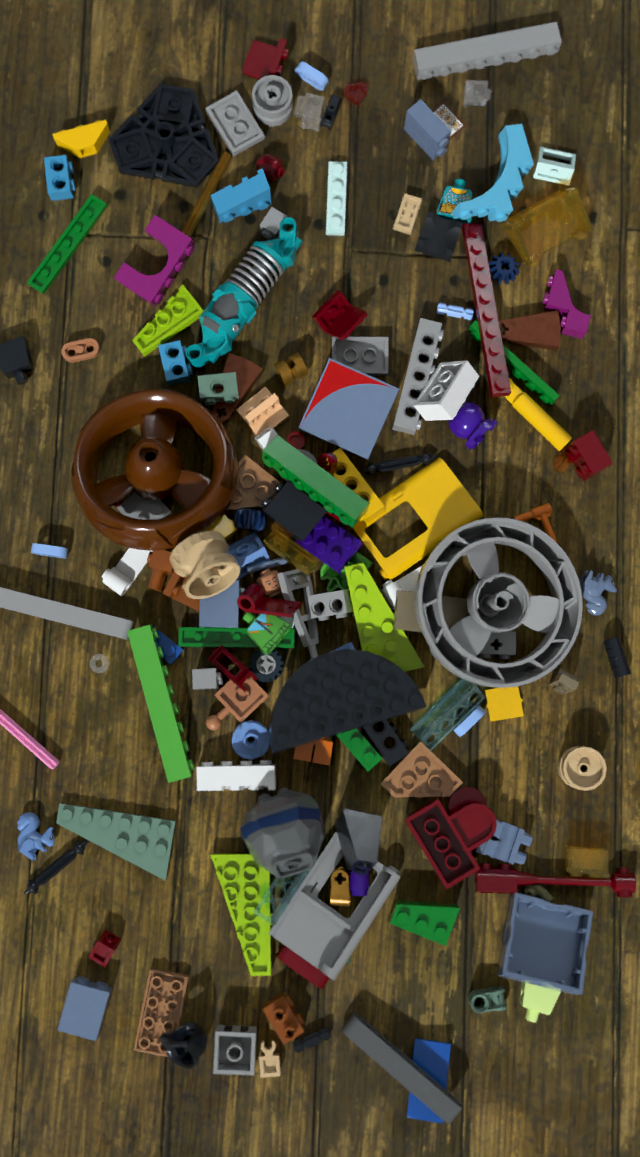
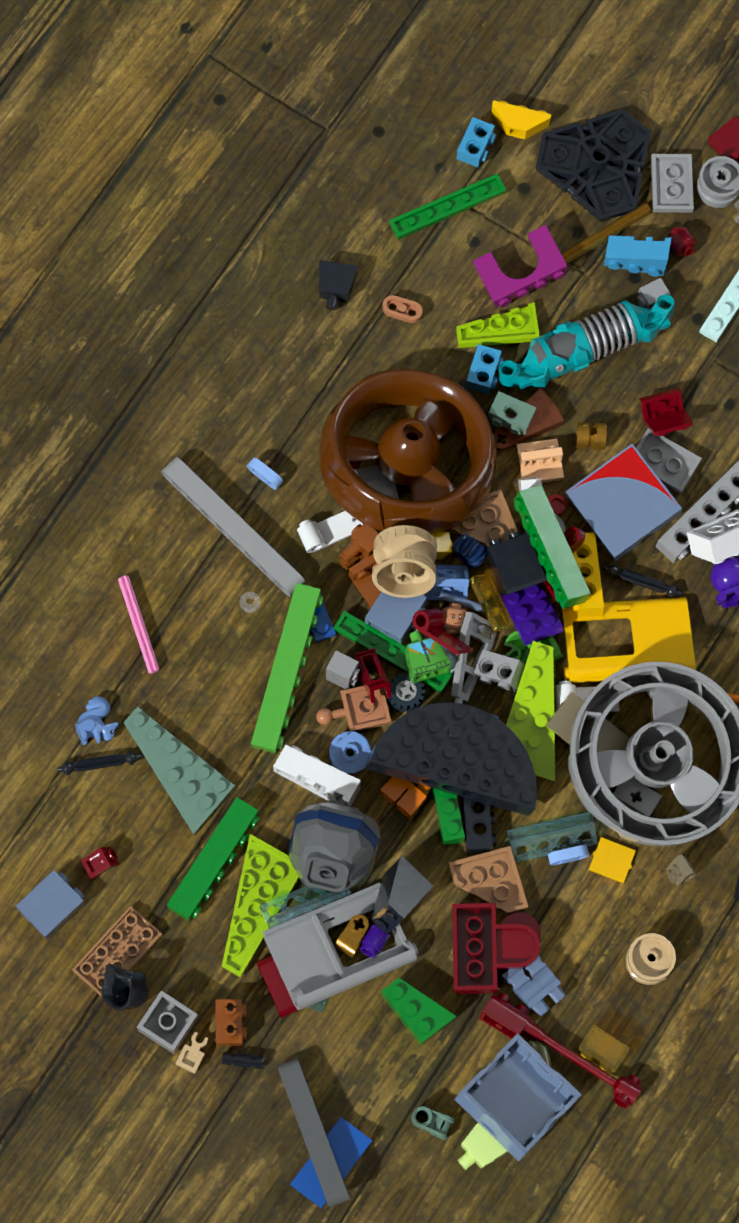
camera: 30 degrees right, 10 degrees down
none -> green brick [167,797,260,922]

